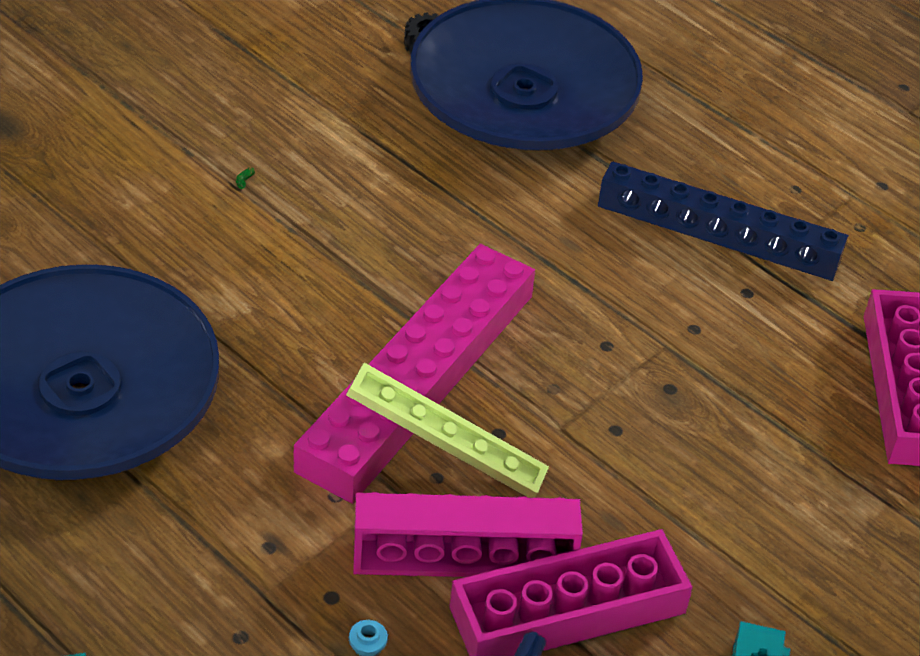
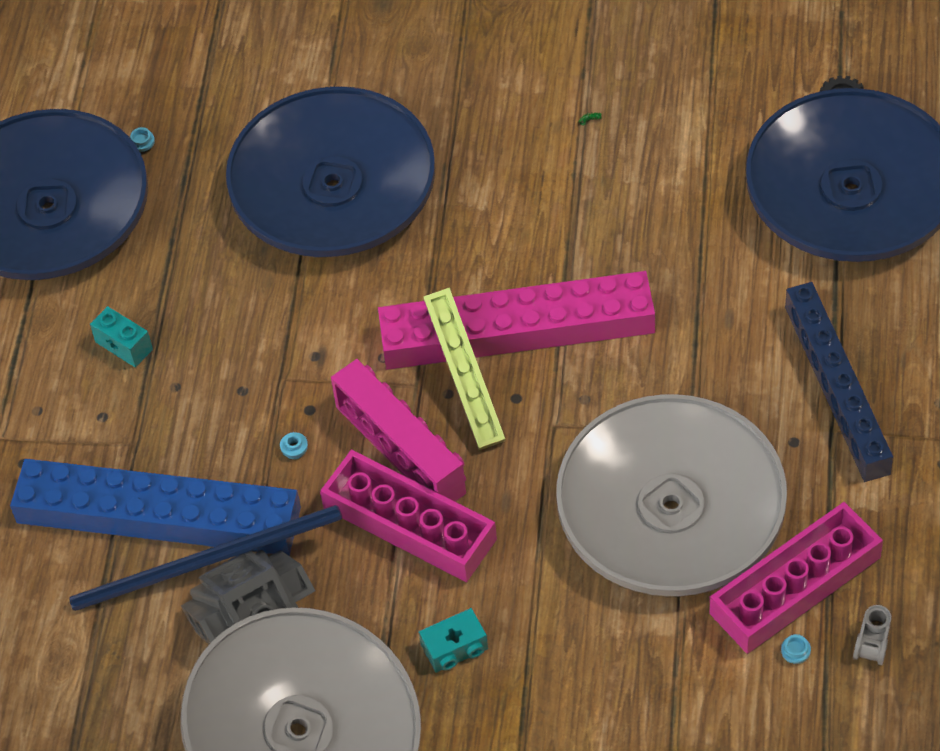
camera: 60 degrees right, 10 degrees up
none -> light grey dish [557,394,787,596]

